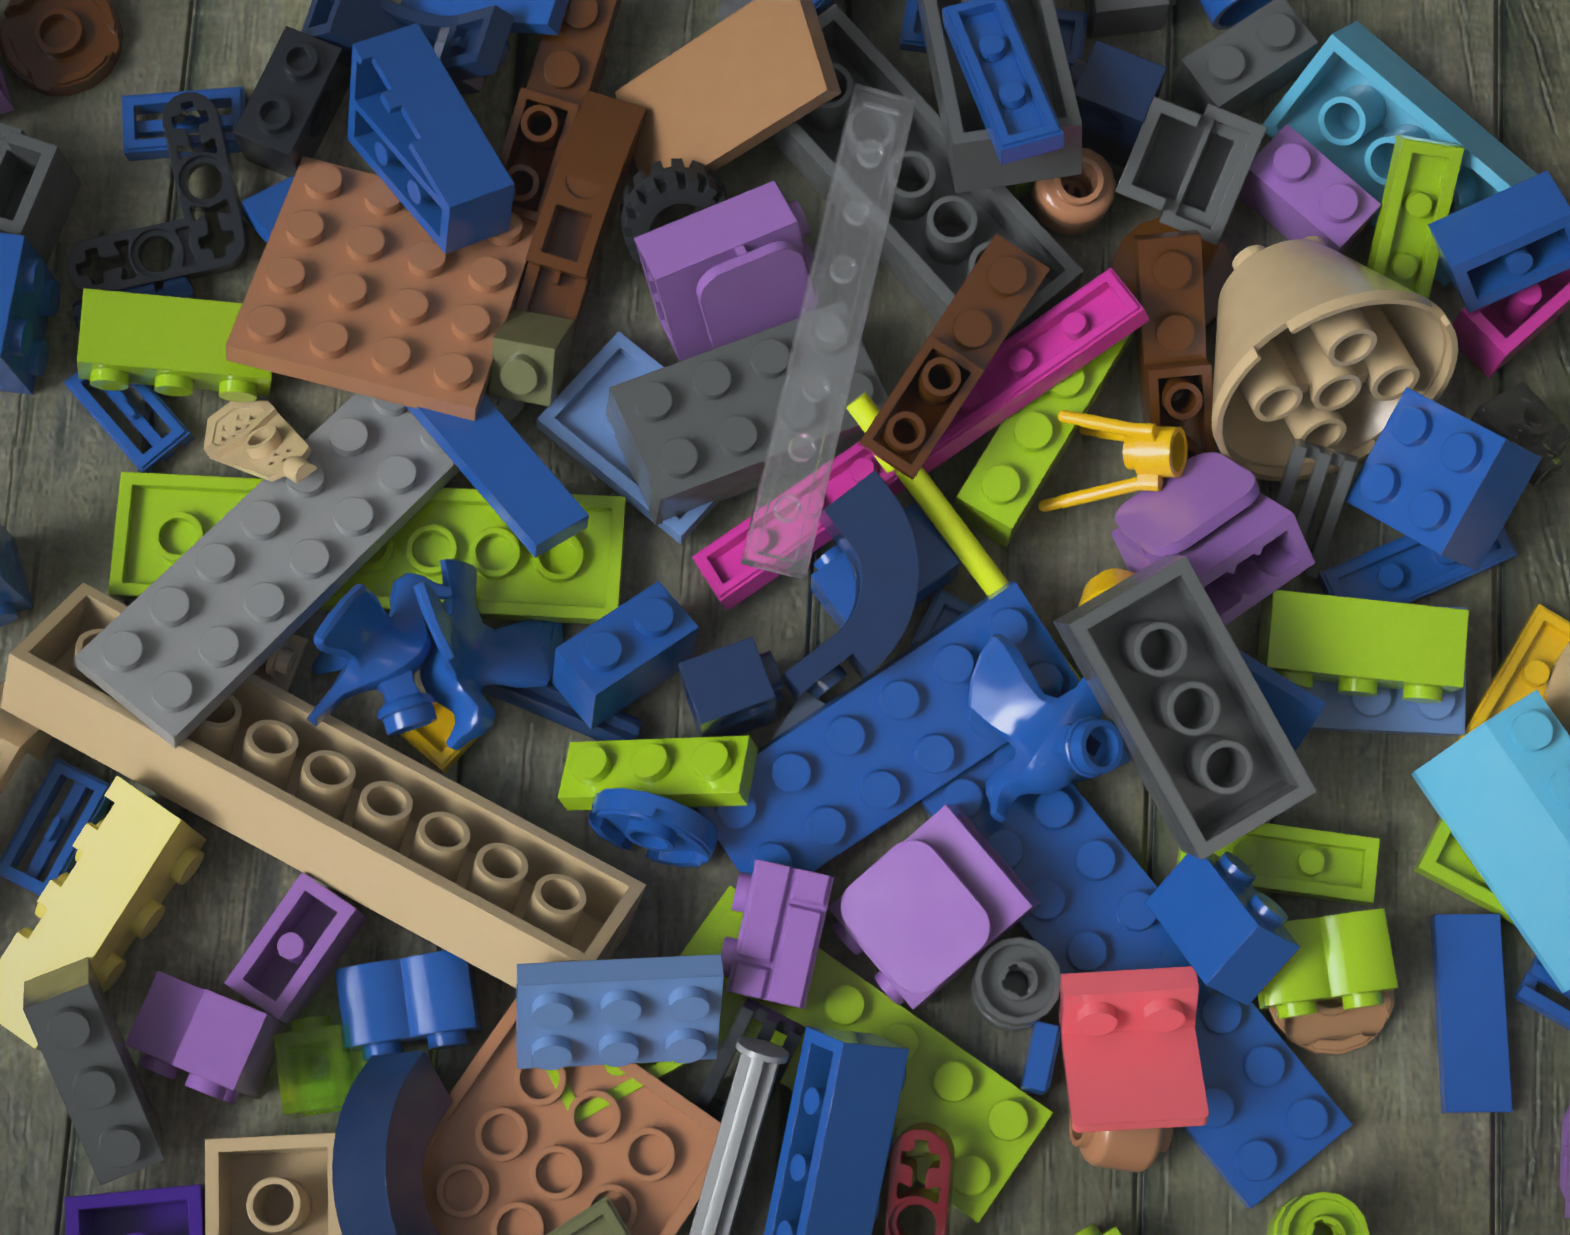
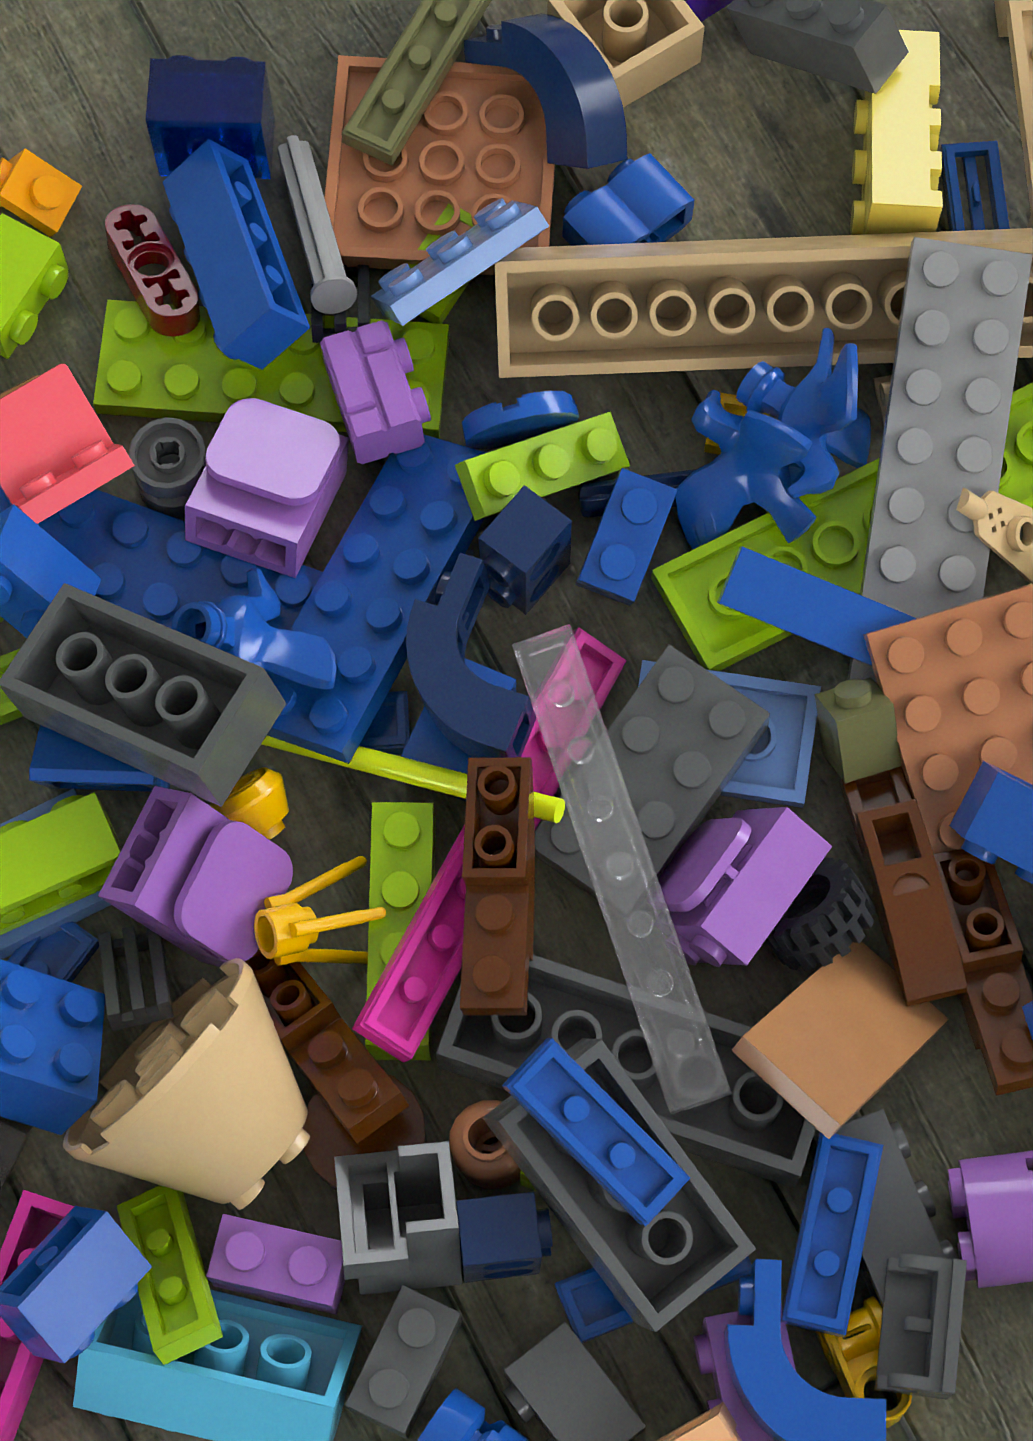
camera: 150 degrees right, 5 degrees down
medium lavender brick [124,971,289,1105] -> none
medium lavender brick [225,872,367,1027] -> none
clear neon green brick [274,1016,354,1119] -> none
blue tile [1020,1021,1061,1096] -> none

